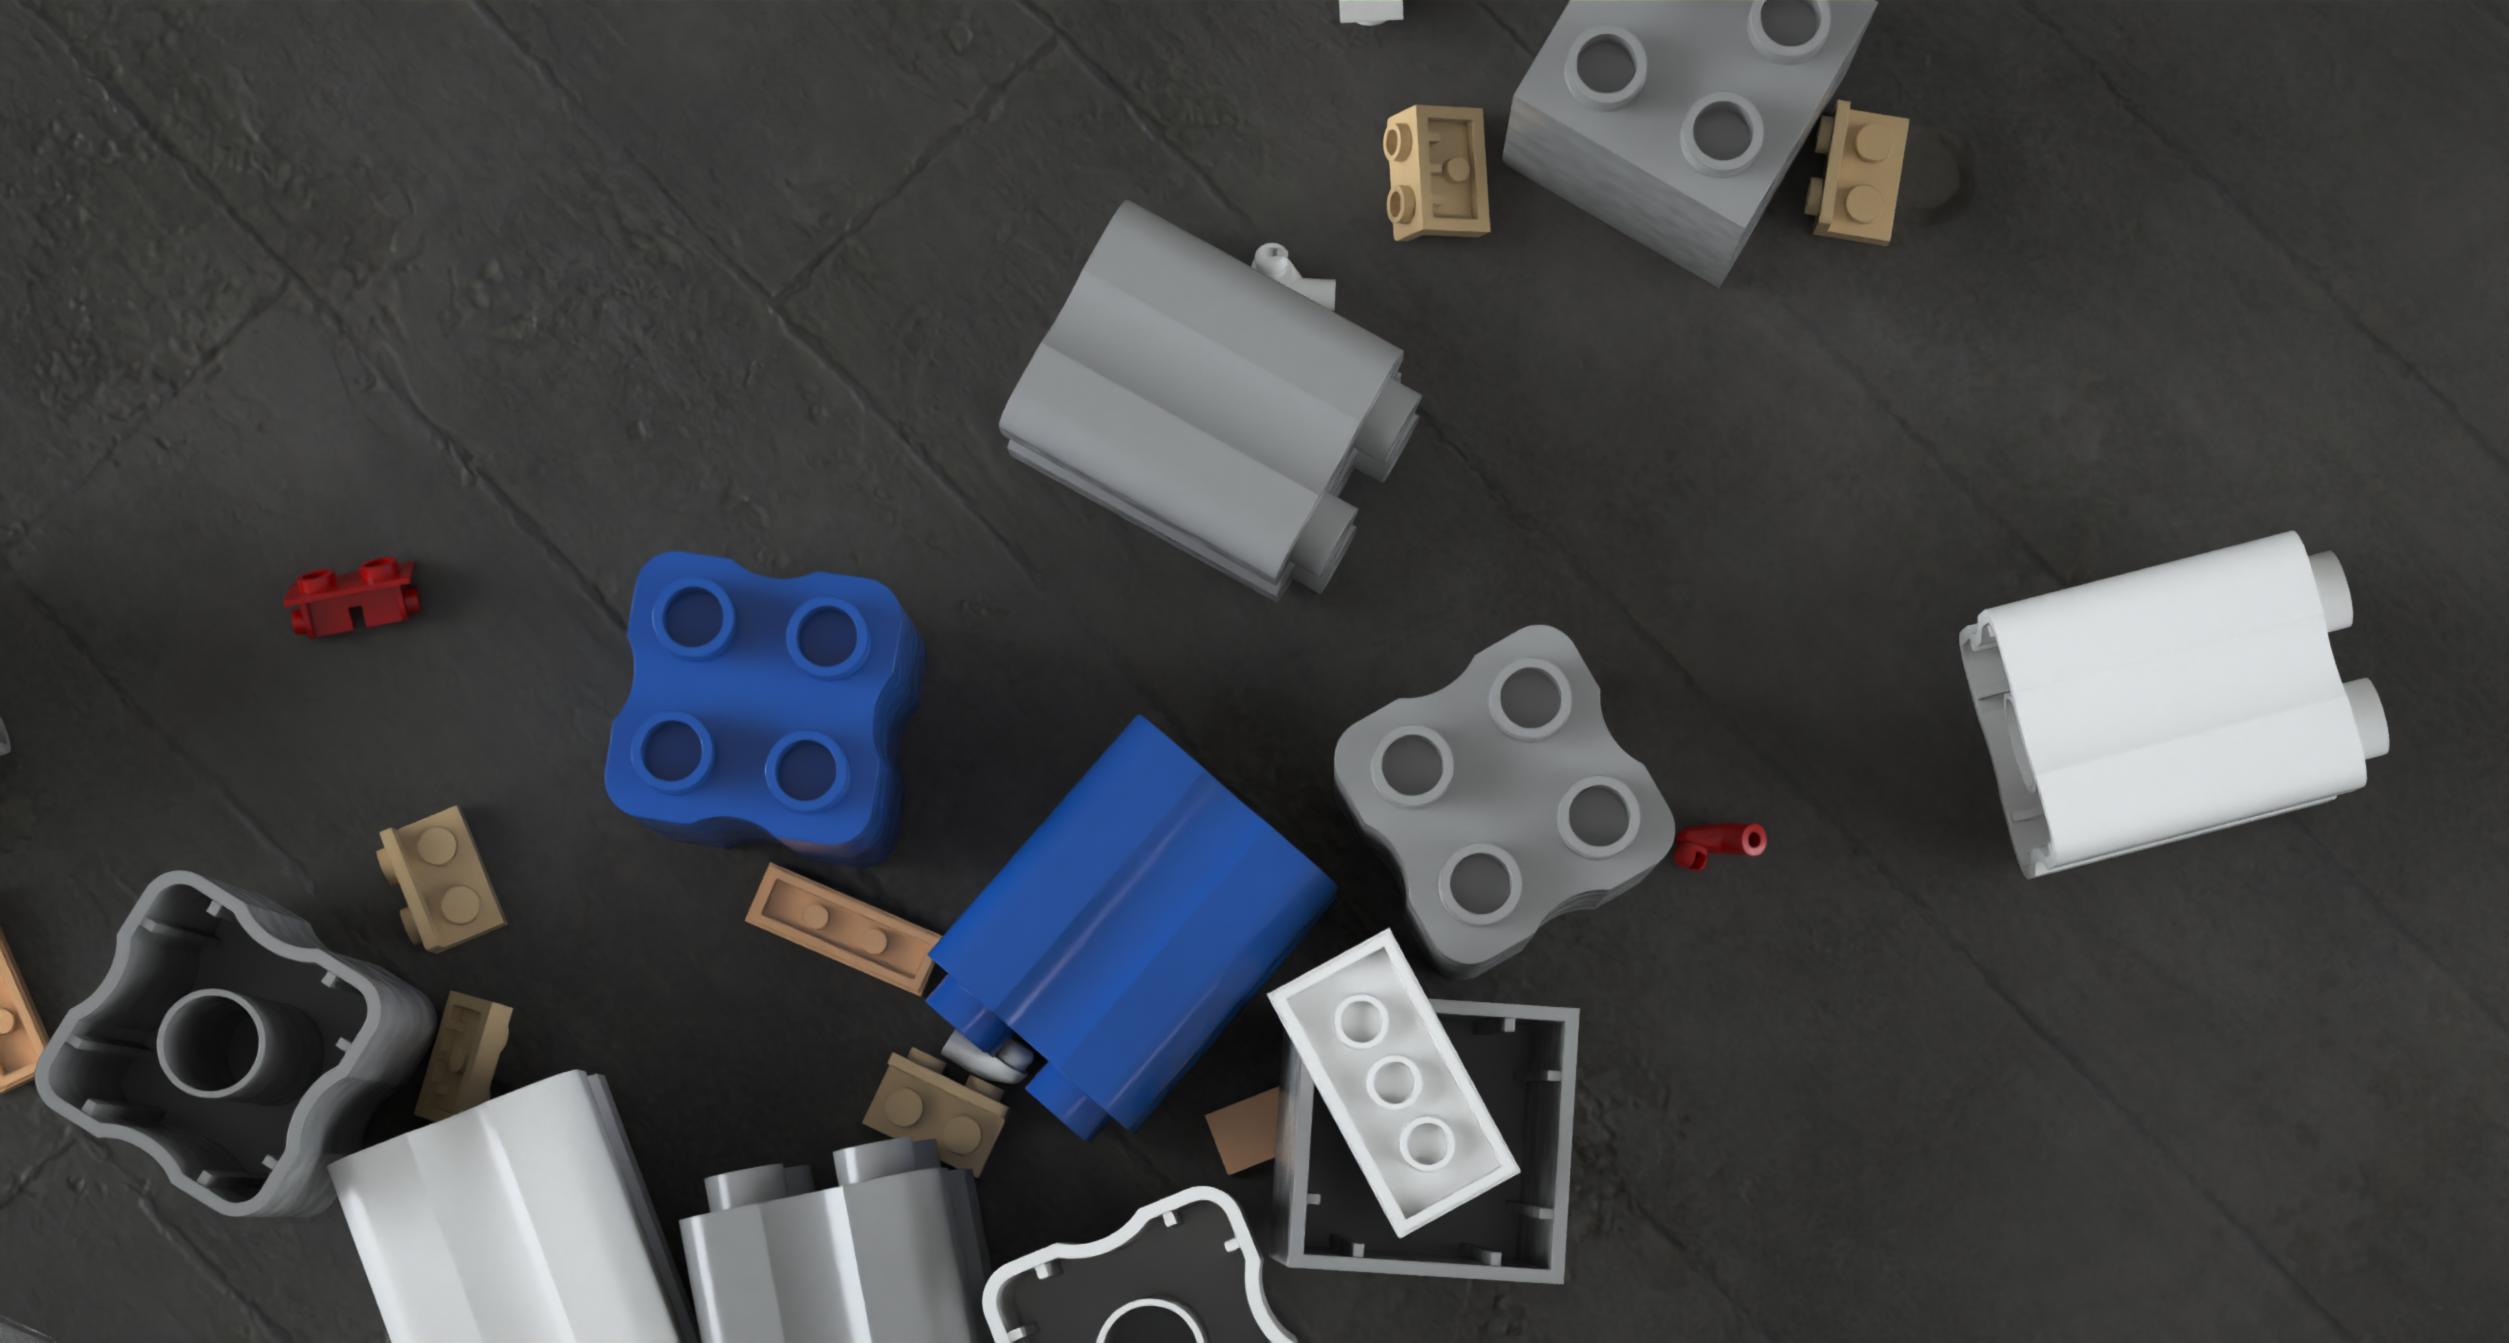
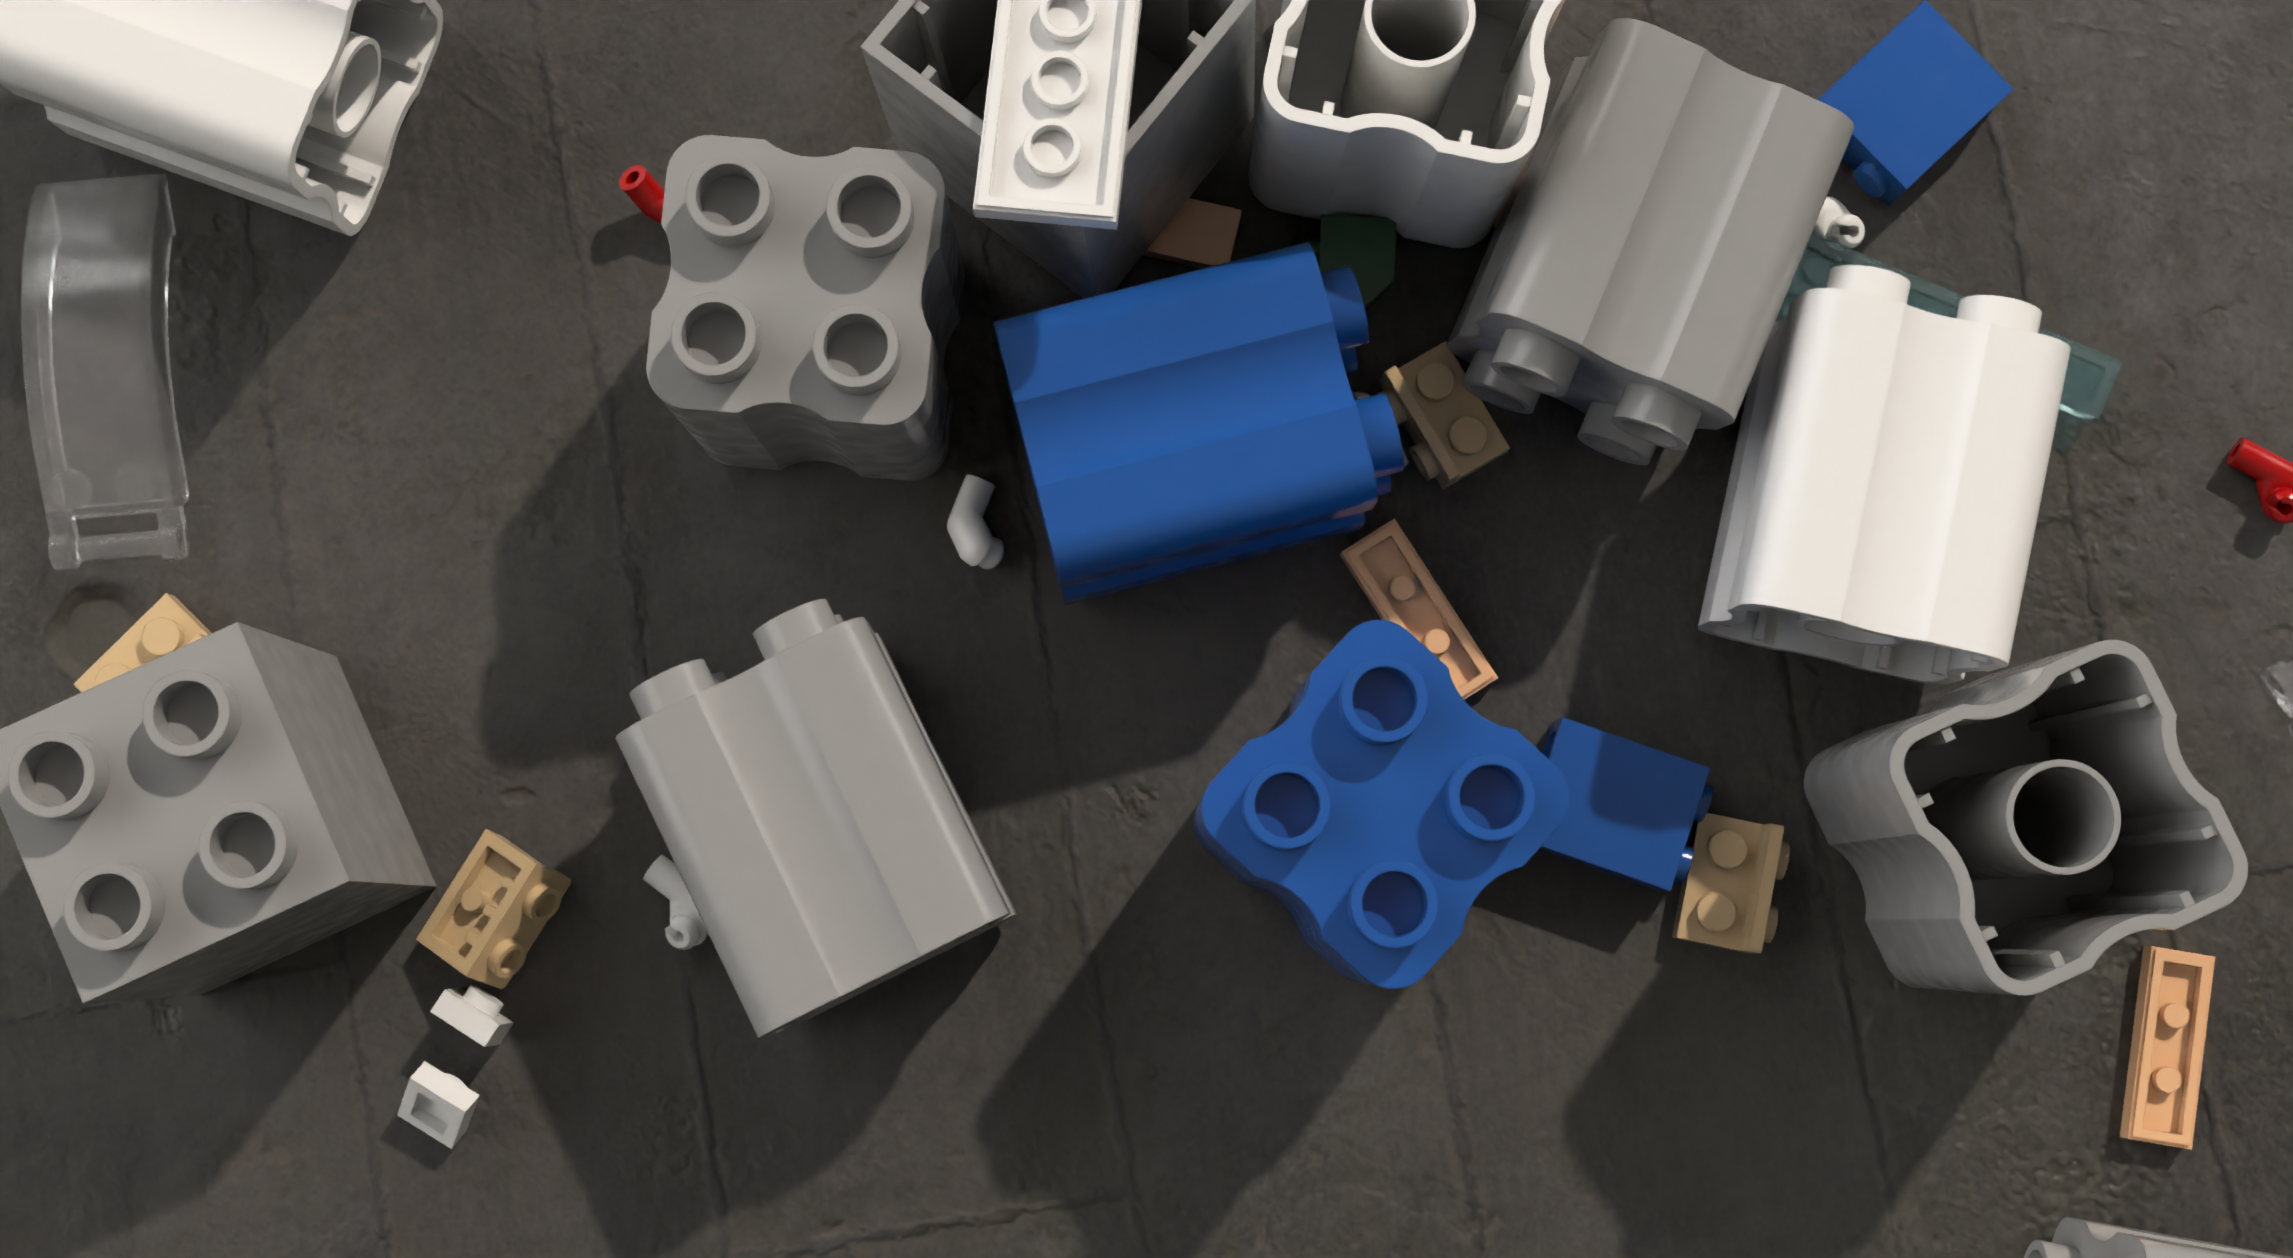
camera: 155 degrees left, 0 degrees up
red hinge [283,557,422,639] -> none
tan bracket [414,990,513,1122] -> none
none -> clear windscreen [21,173,190,570]
none -> white plate [430,985,514,1047]
none -> white arm [947,474,1004,569]
none -> dark green slope [1304,214,1397,312]
none -> blue brick [1538,717,1713,892]

